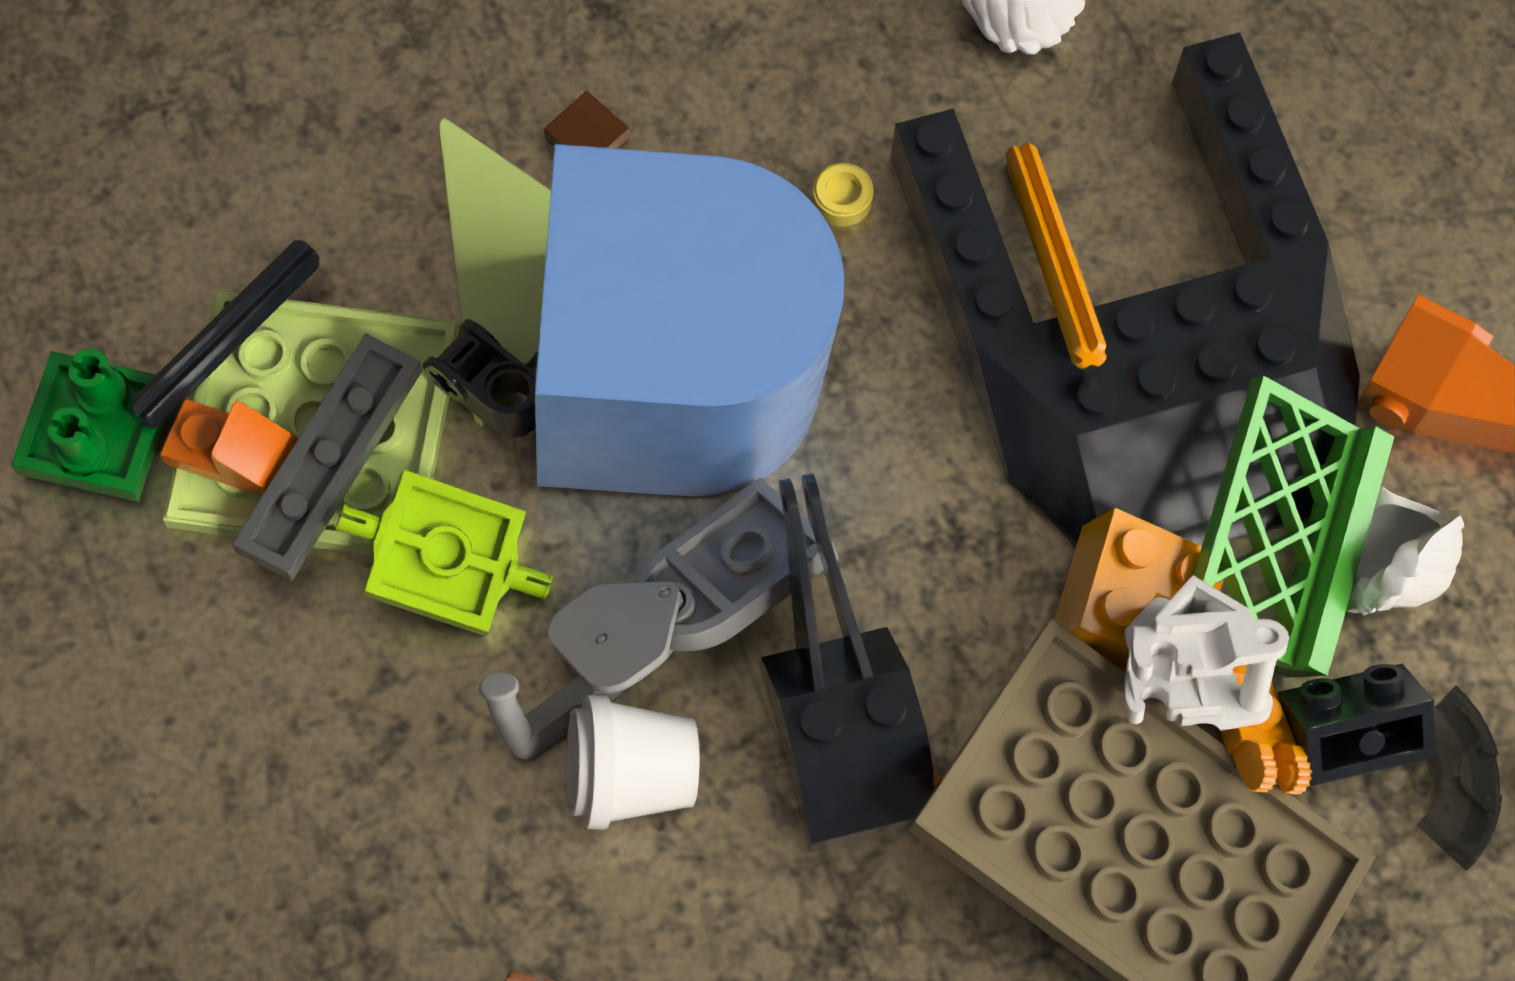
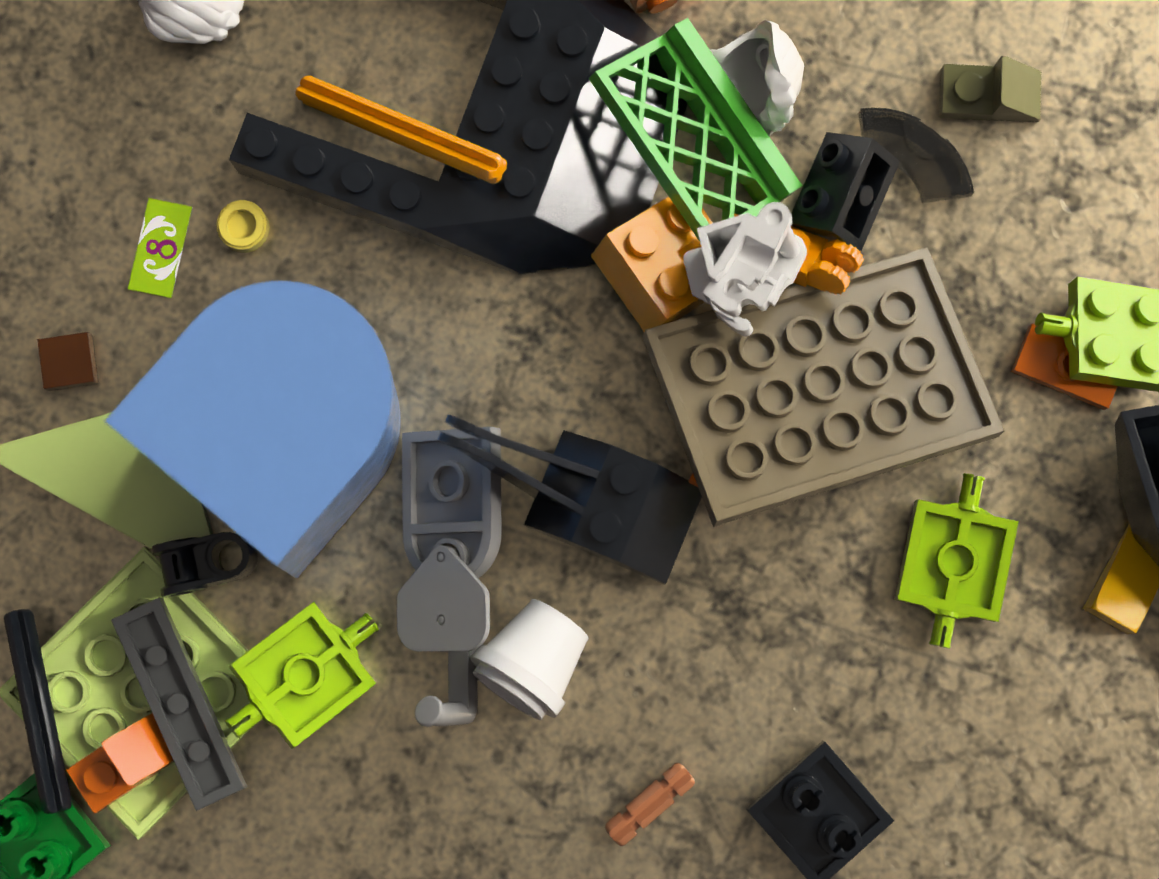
camera: 50 degrees left, 15 degrees up
none -> lime sticker [128,198,192,298]

